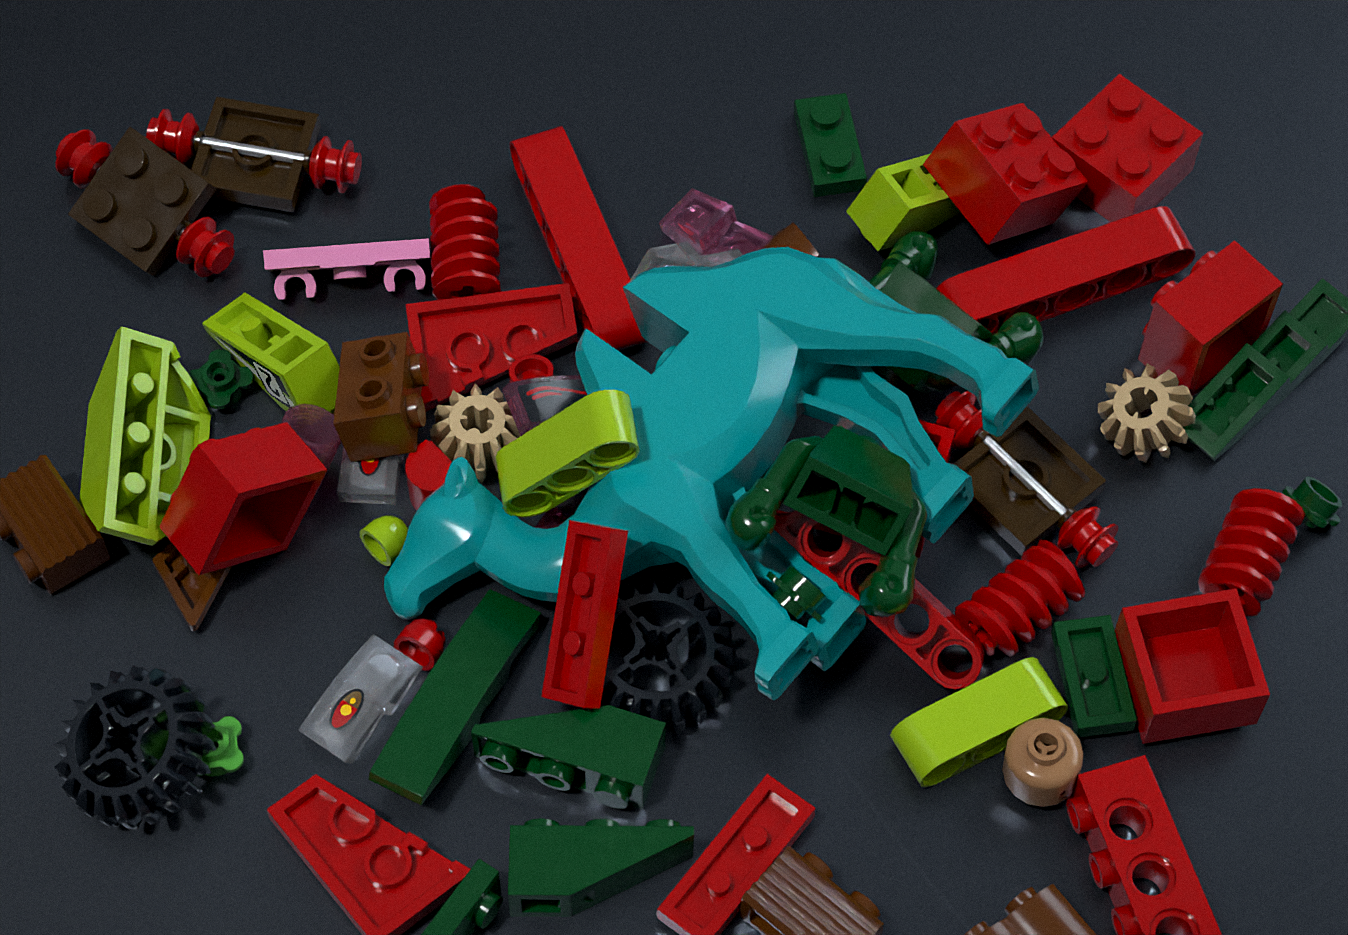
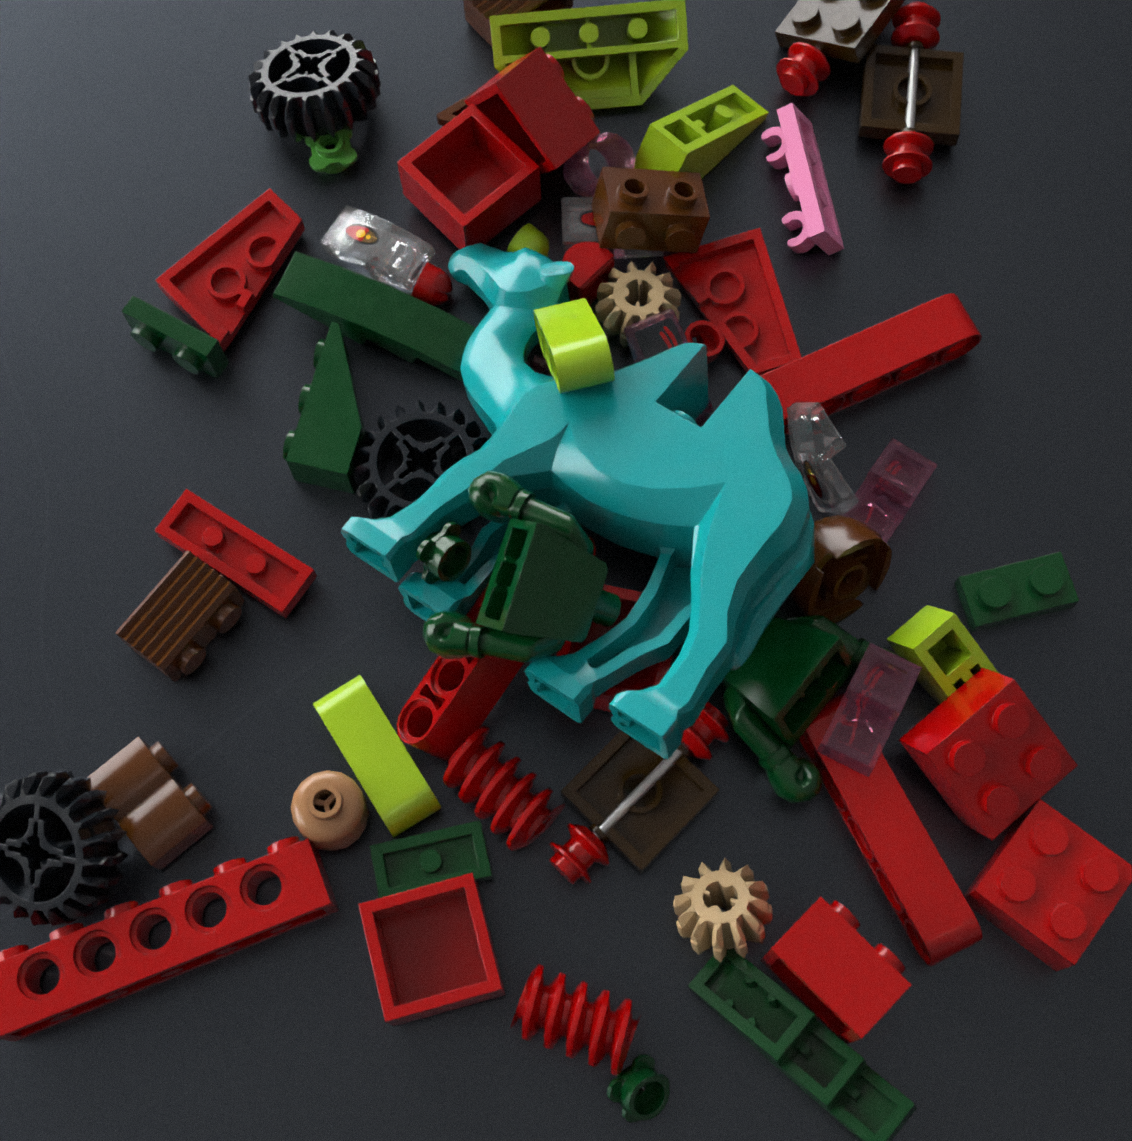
camera: 90 degrees right, 10 degrees up
dark green plate [188,349,254,409] -> none
red piece [429,184,501,300] -> none
dark green slope [508,818,694,917] -> none
red plate [541,520,628,709] -> none
none -> red piece [397,104,542,250]
none -> clear pink slope [817,643,922,777]

